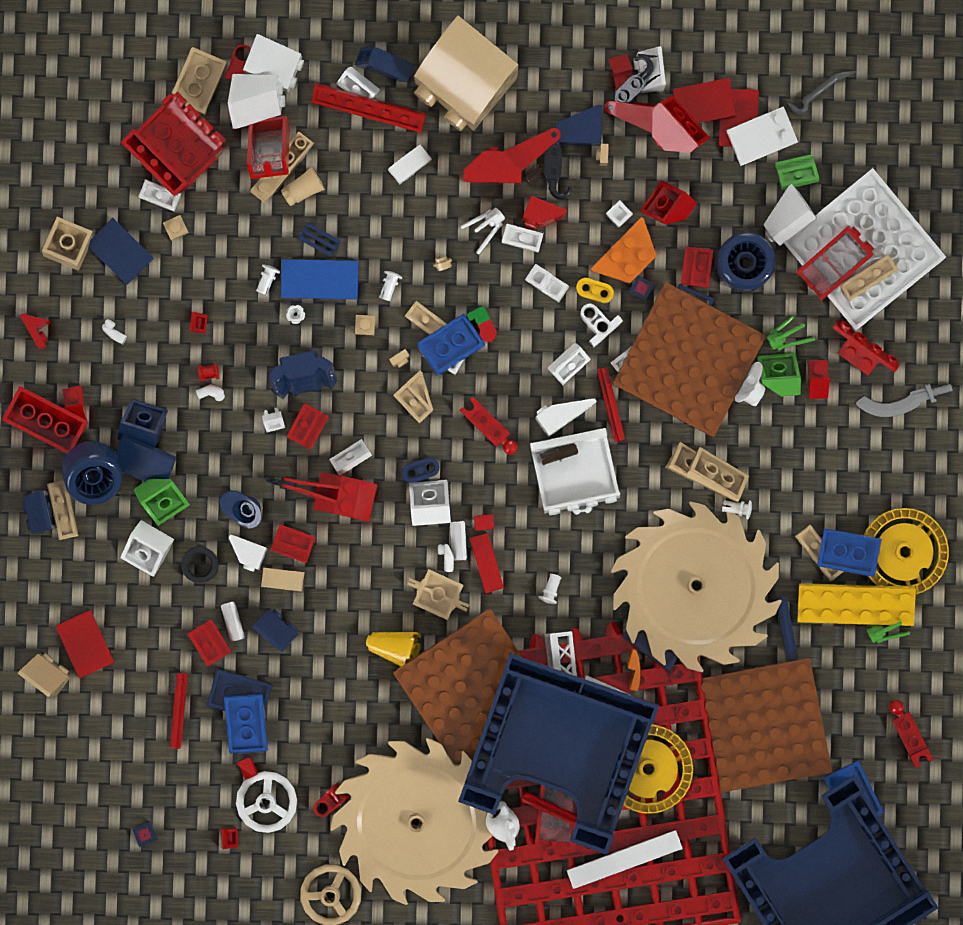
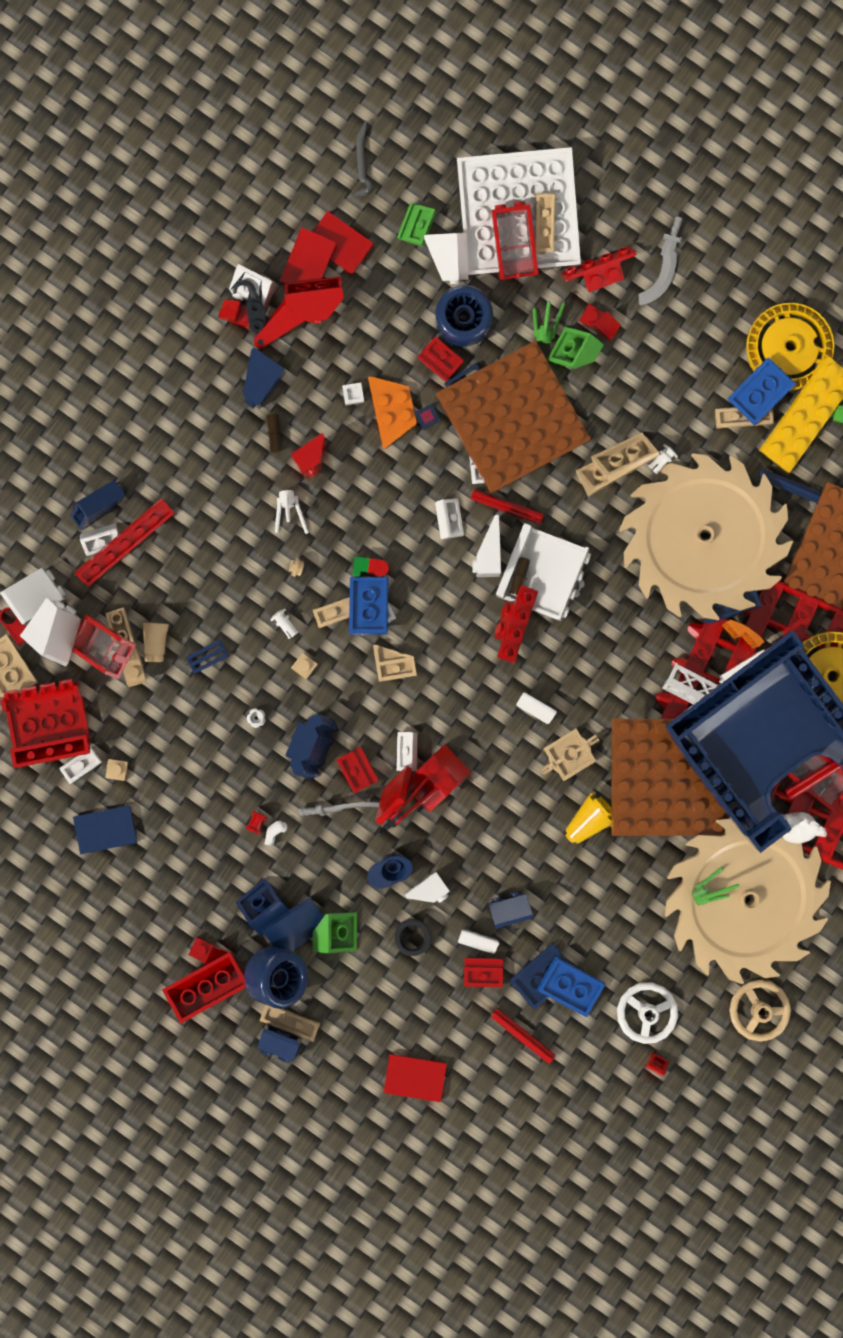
camera: 55 degrees left, 0 degrees up
tan slope [18,653,71,697] -> none
red slope [20,314,52,350] -> none
tan slope [42,217,93,271] -> none
white arm [102,319,127,344] -> none
white slope [121,520,174,577] -> none
tile [132,822,158,847] -> none
red slope [188,312,208,334] -> none
red slope [236,757,258,779] -> none
white pin [256,265,280,295] -> none
tan slope [261,568,304,591] -> none
white tile [262,408,285,432] -> none
red plate [270,524,316,563] -> none
blue tile [281,259,359,300] -> none
red piece [314,782,350,817] -> none
white slope [388,145,432,184] -> none
tan plate [389,349,410,368] -> none
dark blue plate [402,458,440,483] -> none
white slope [409,480,451,526] -> none
tan brick [414,16,518,131] -> none
white arm [438,544,454,572] -> none
red plate [459,397,518,455] -> none
red slope [463,128,572,200] -> none
red tile [470,533,504,593] -> none
red slope [474,514,494,531] -> none
white plate [502,224,544,253] -> none
white slope [525,264,569,303] -> none
white pin [538,574,561,604] -> none
yellow plate [576,278,614,303] -> none
white tile [580,304,623,348] -> none
tan plate [596,144,608,166] -> none
red slope [640,180,697,225] -> none
white slope [726,107,798,166] -> none
white piece [735,362,765,406] -> none
none -> light grey sword [299,802,379,816]
none -> red tile [375,766,412,825]
none -> red bracket [494,585,538,663]
none -> bright green plant [692,867,739,906]

